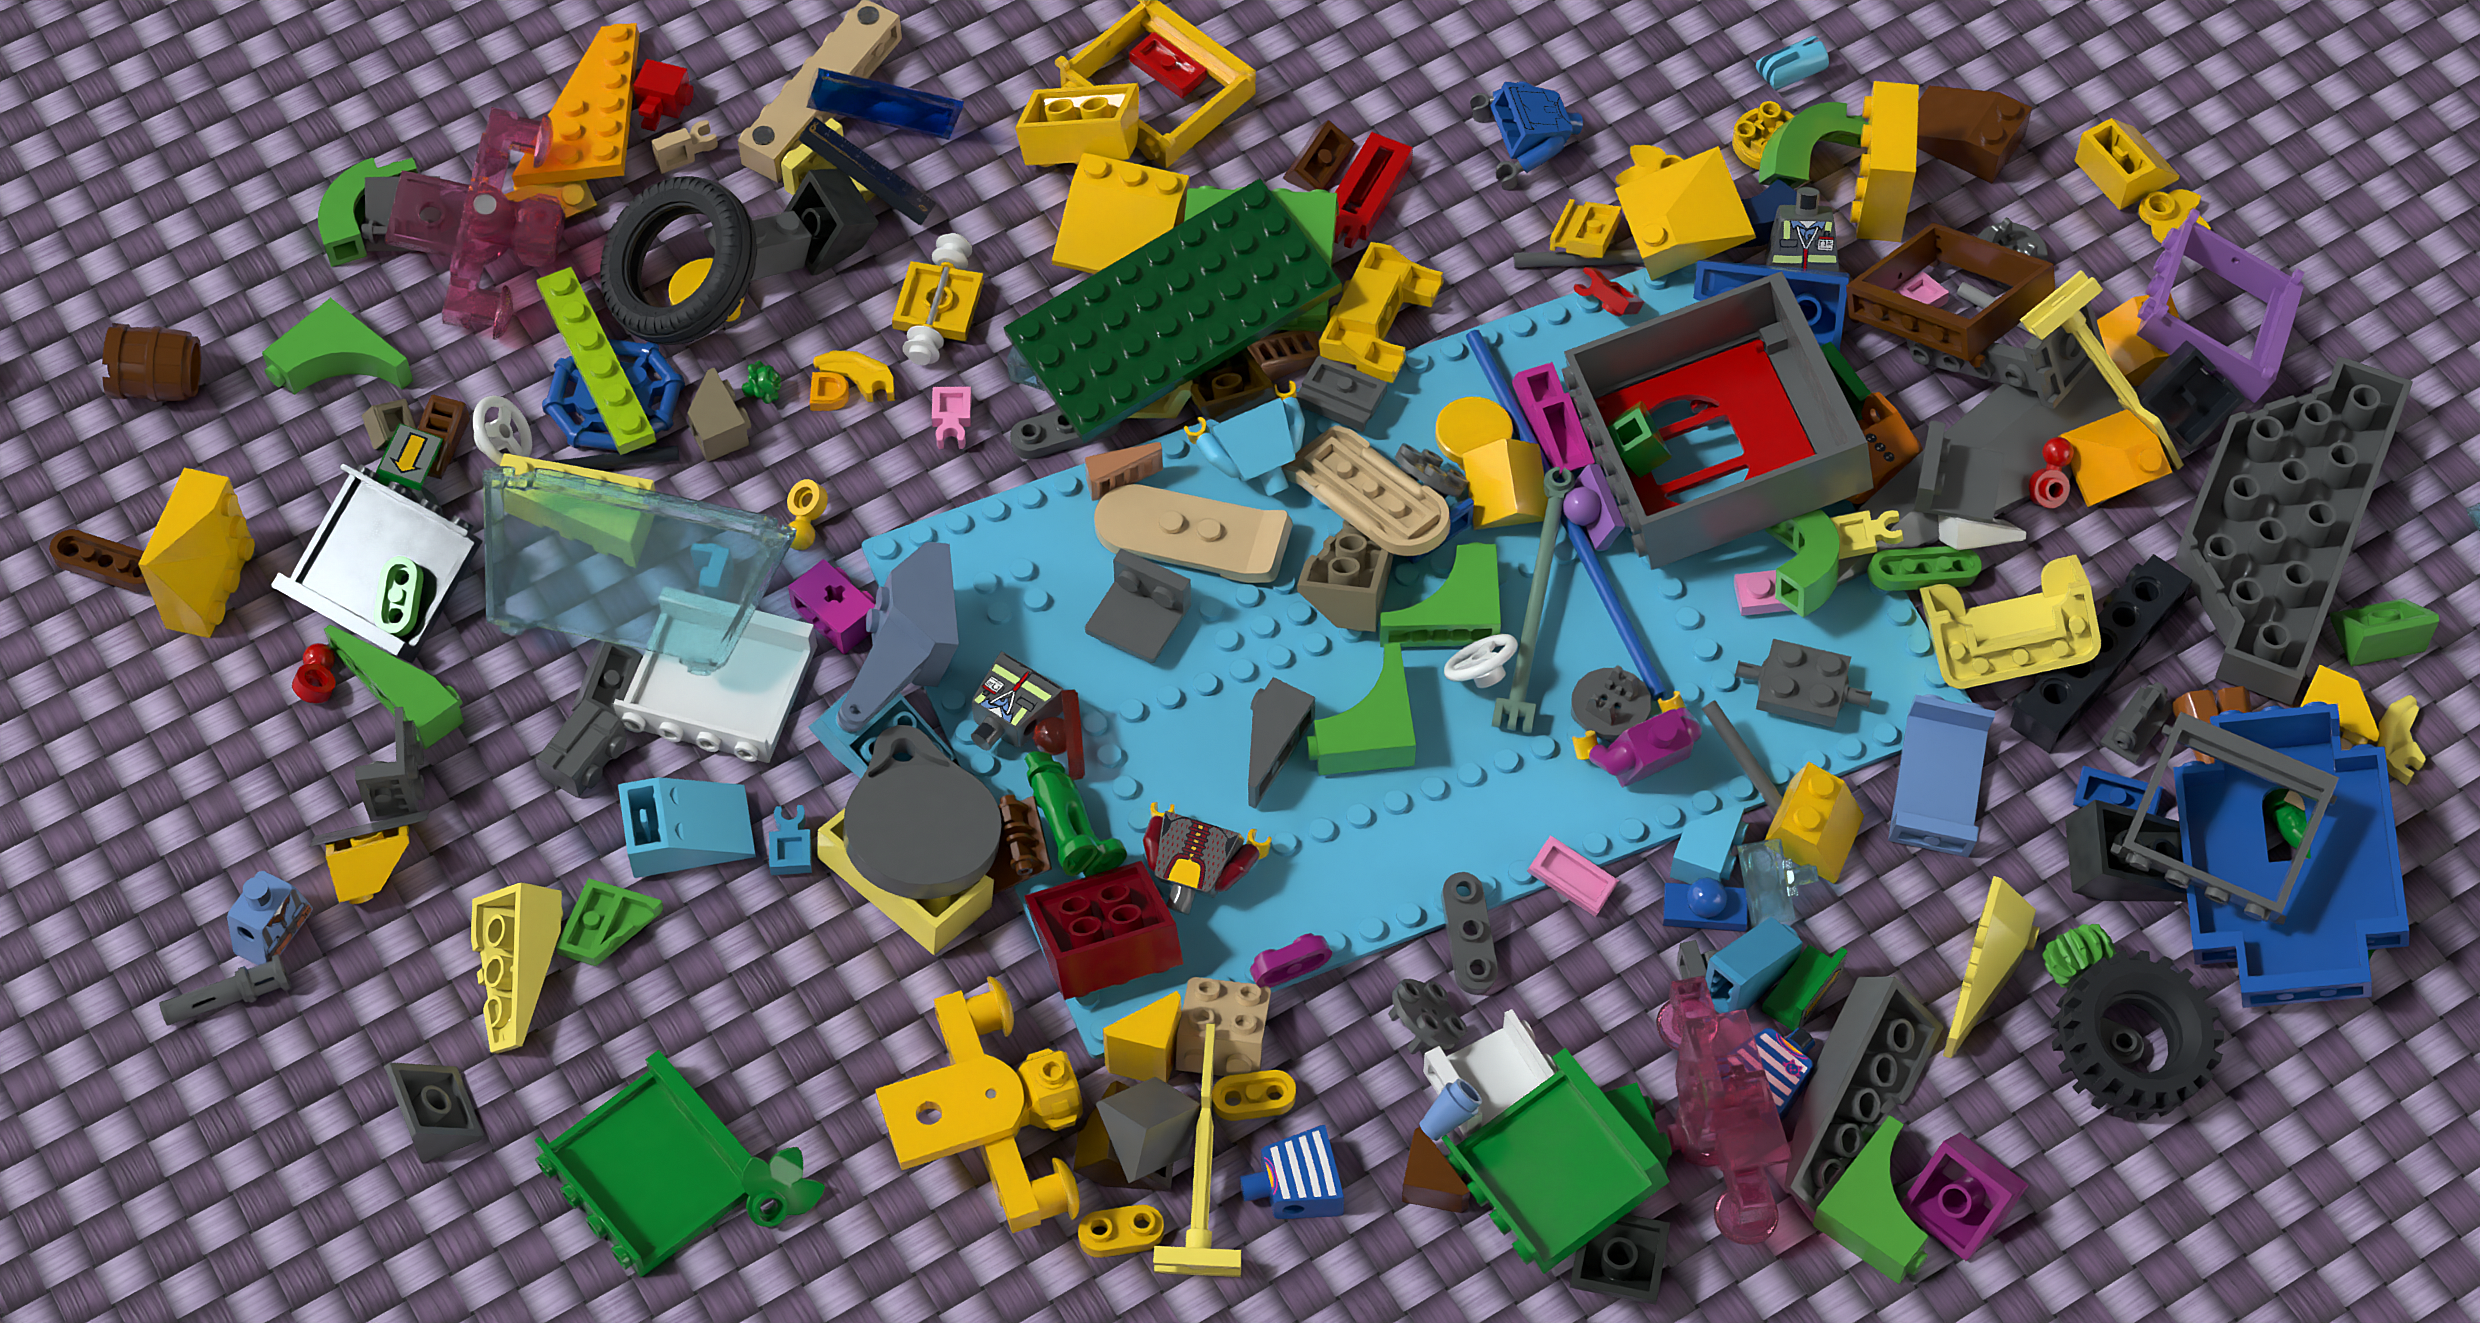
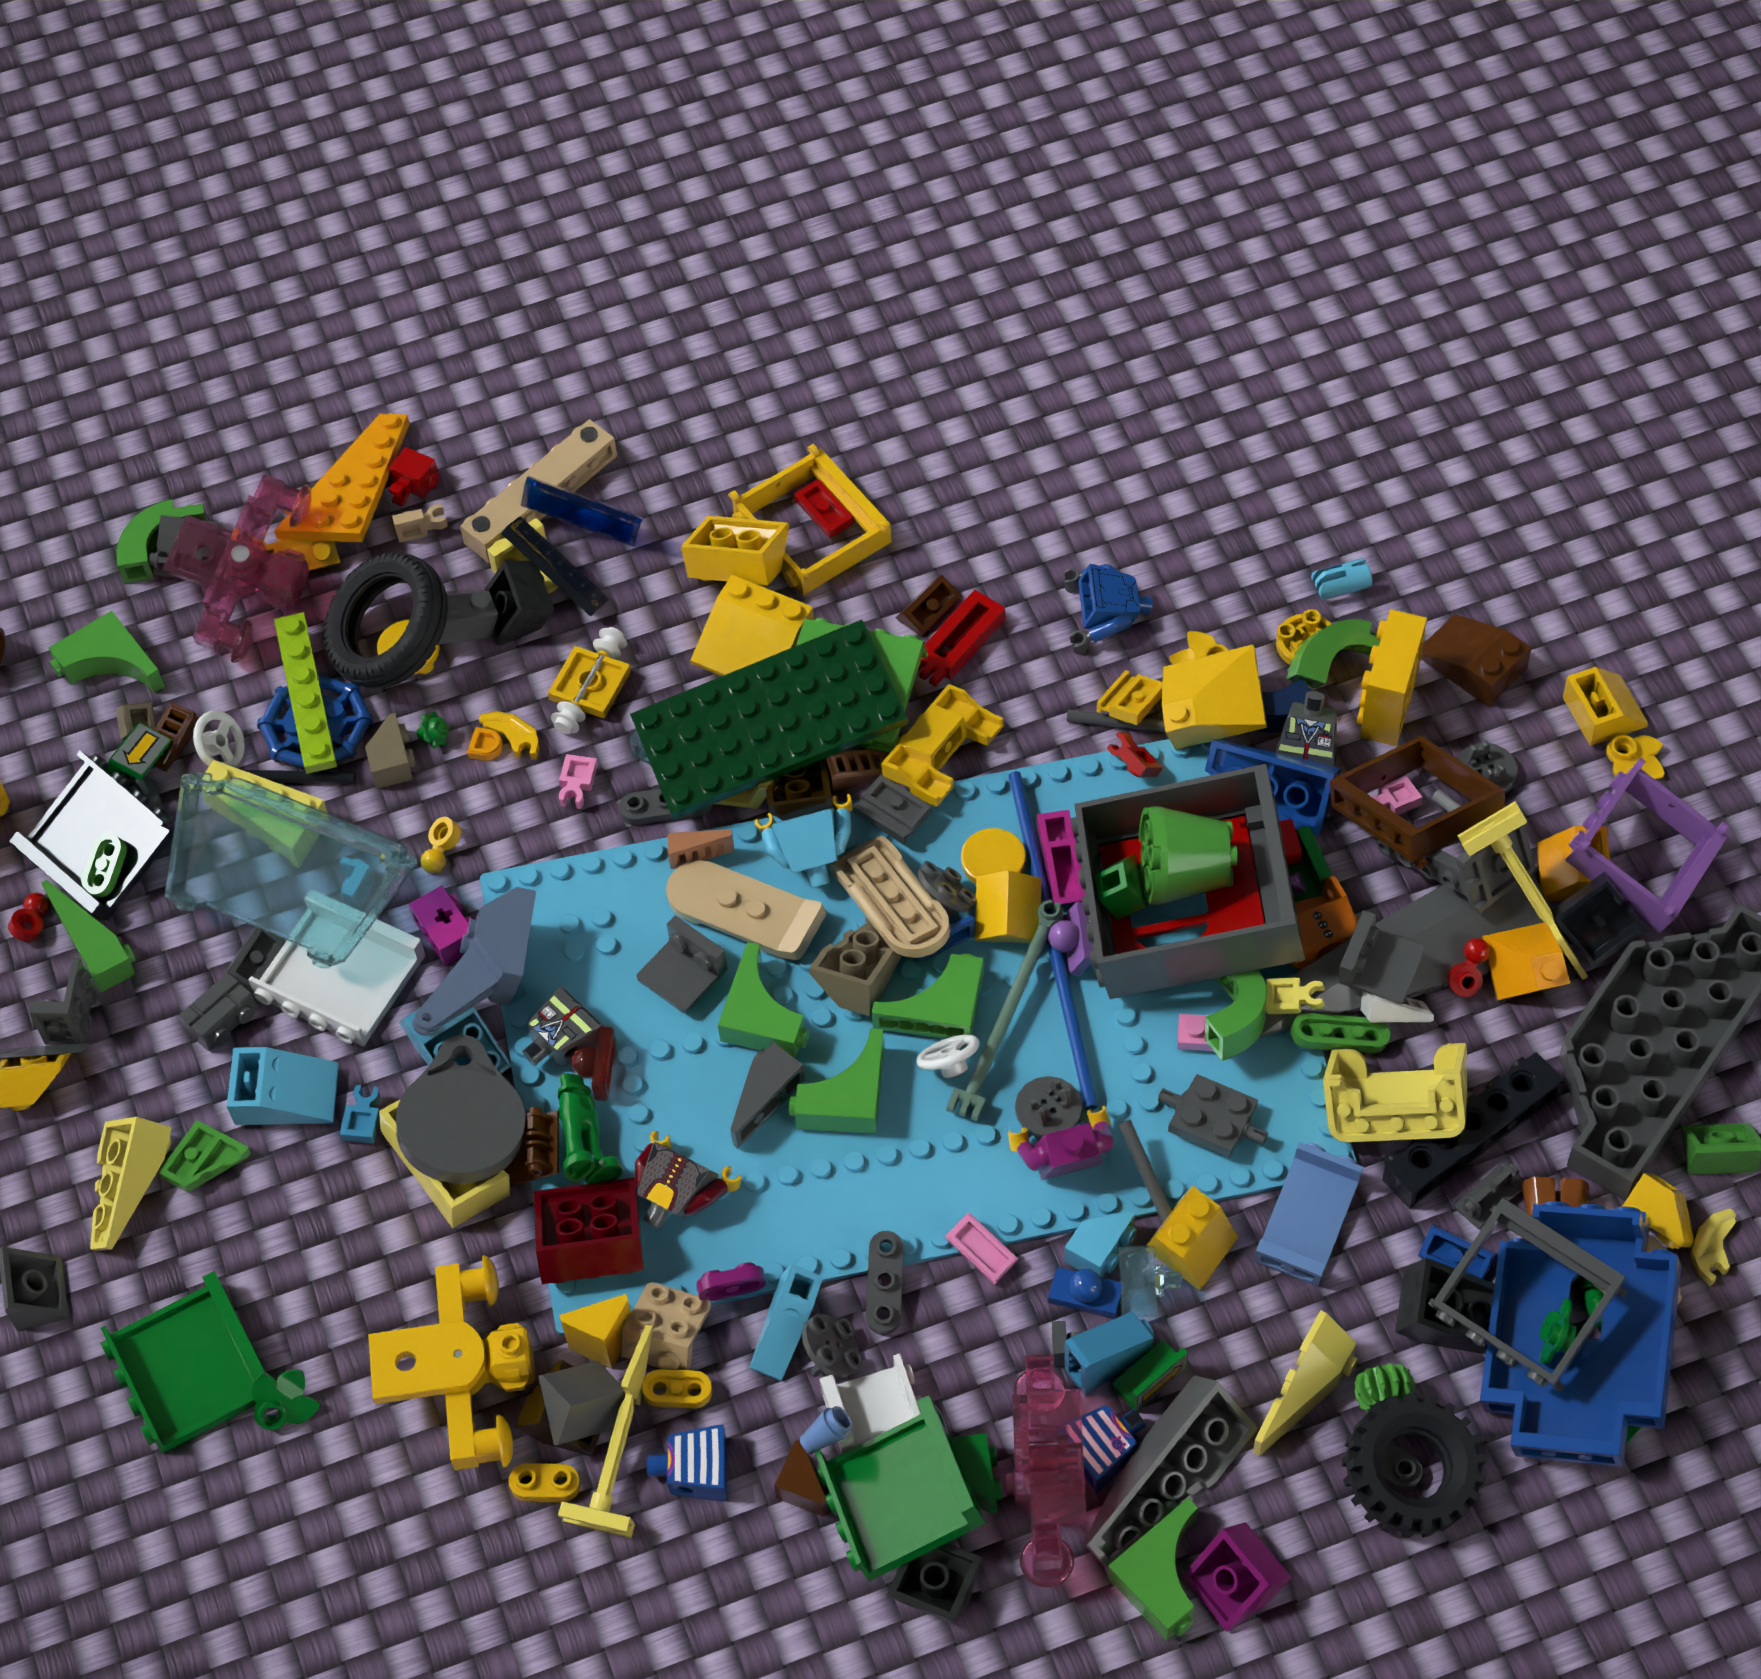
camera: 15 degrees right, 0 degrees up
none -> bright green arch [718,942,809,1059]
none -> medium azure slope [749,1264,823,1381]
none -> bright green cone [1139,806,1237,905]
none -> green plate [1539,1297,1576,1364]

